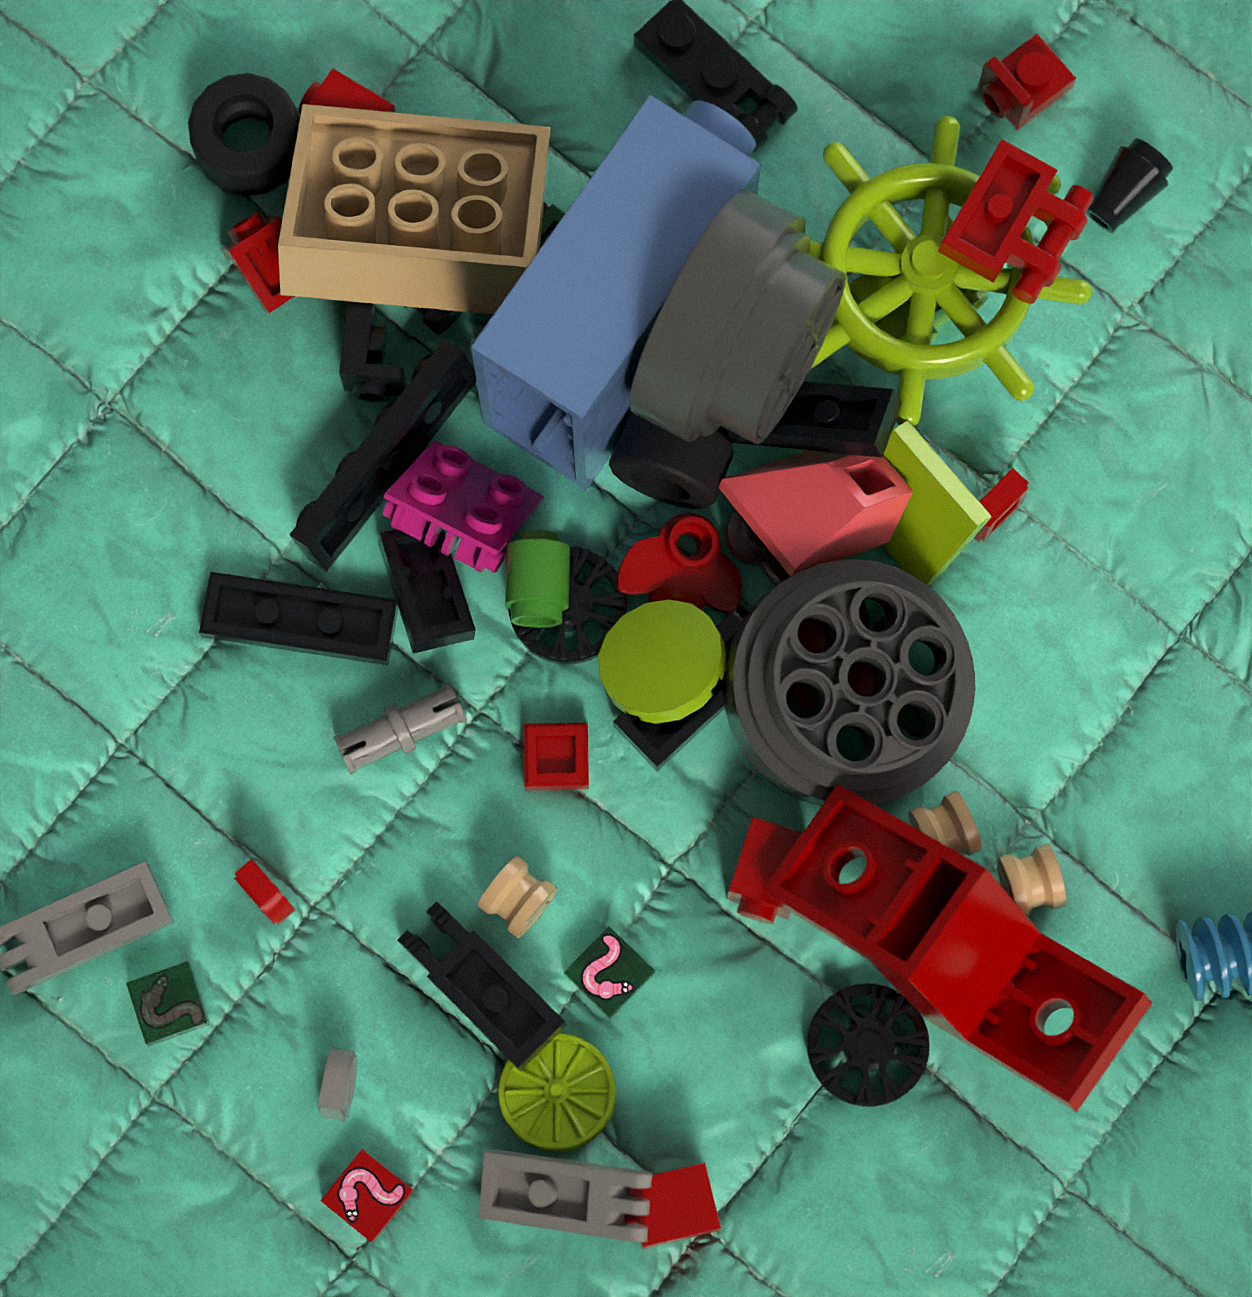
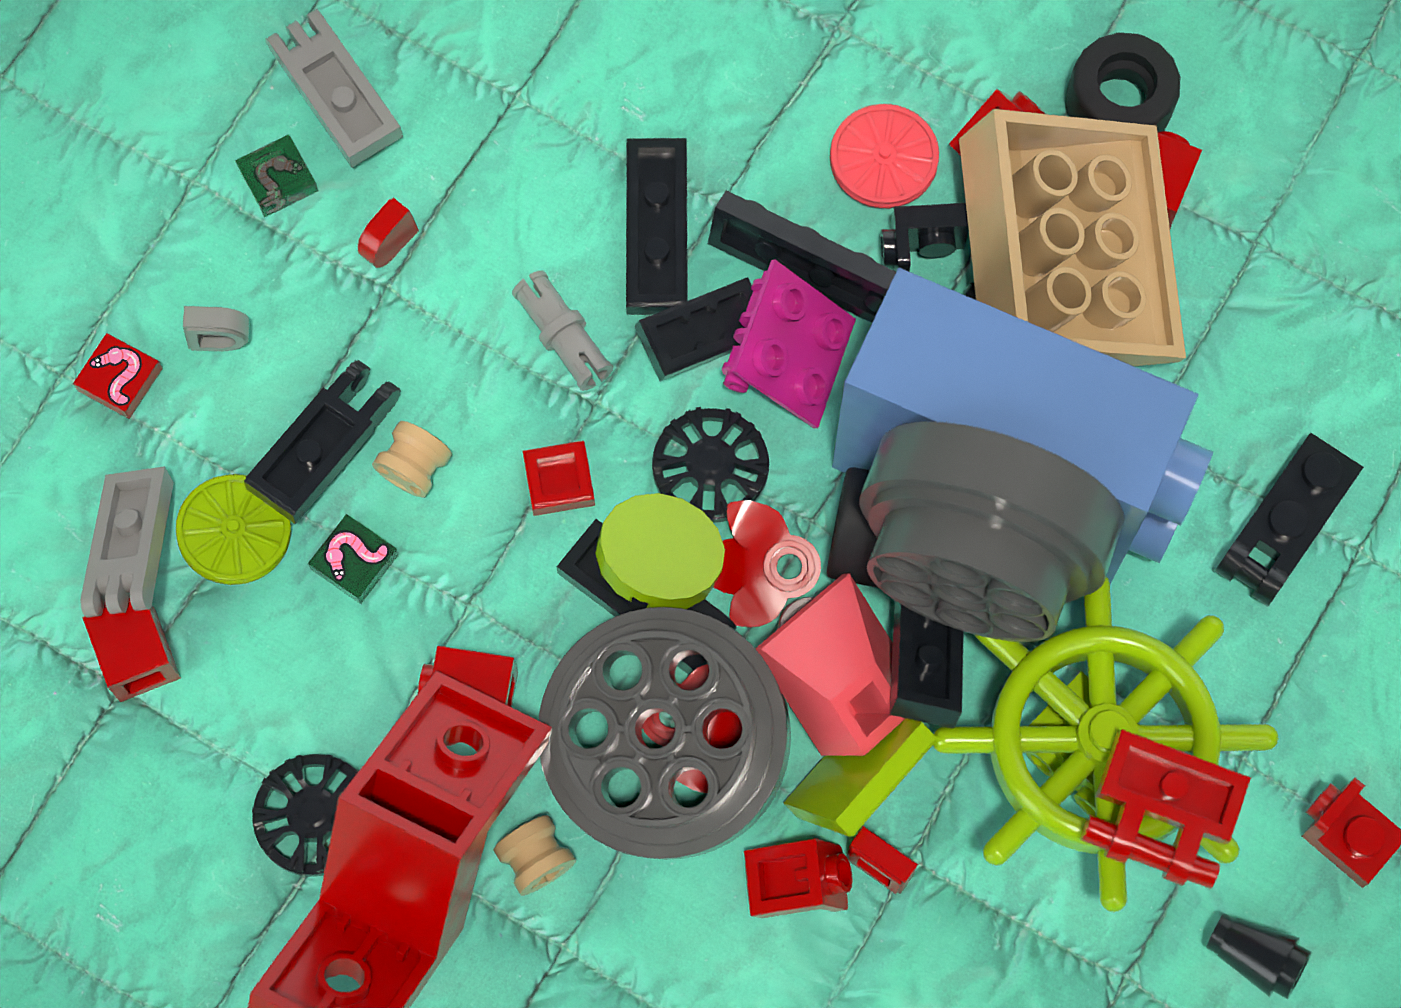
camera: 80 degrees right, 5 degrees down
bright green brick [505,530,570,627] -> none
tan wheel [997,844,1067,917] -> none
none -> red bracket [744,839,853,918]
none -> coral wheel [830,104,939,208]

